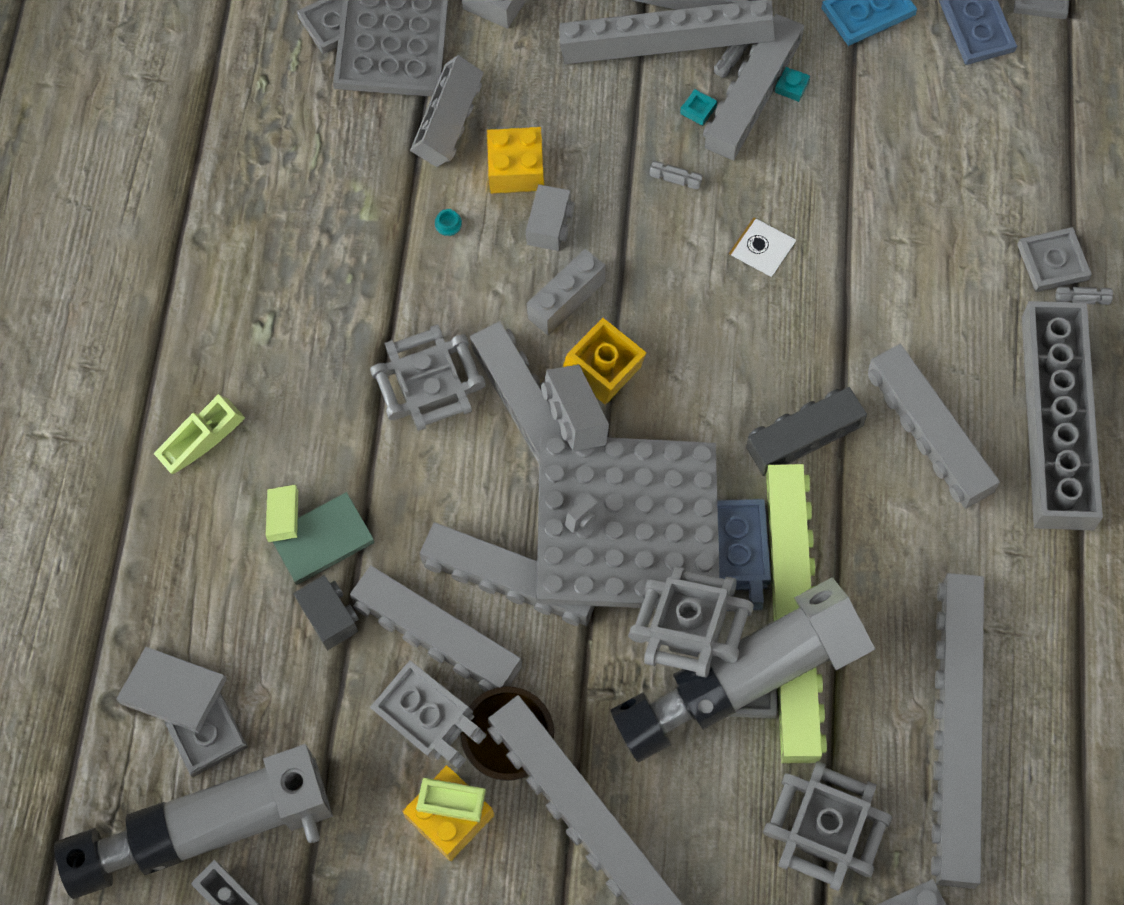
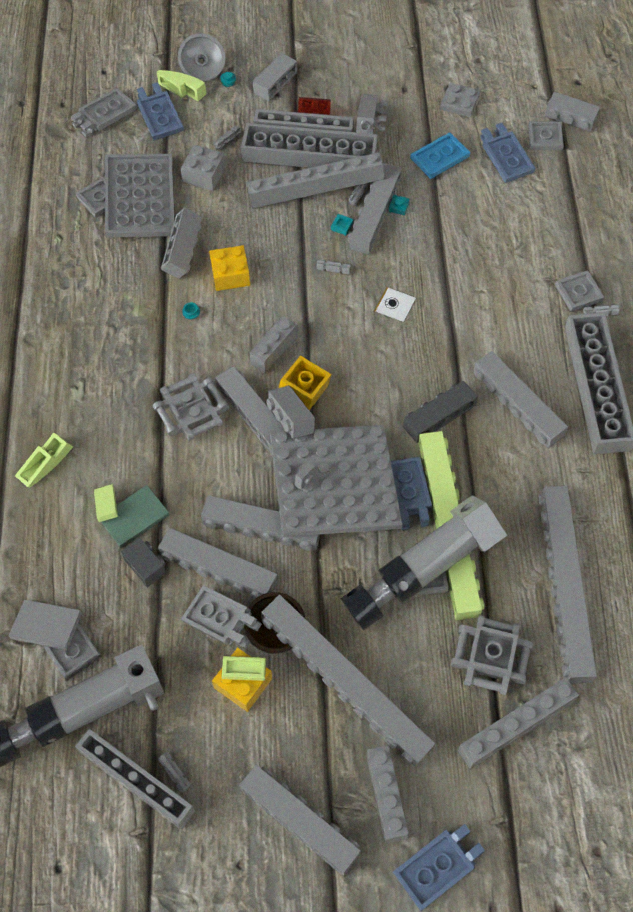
camera: 10 degrees left, 5 degrees down
light grey brick [526,184,575,251] -> none
light grey brick [628,566,754,678] -> none

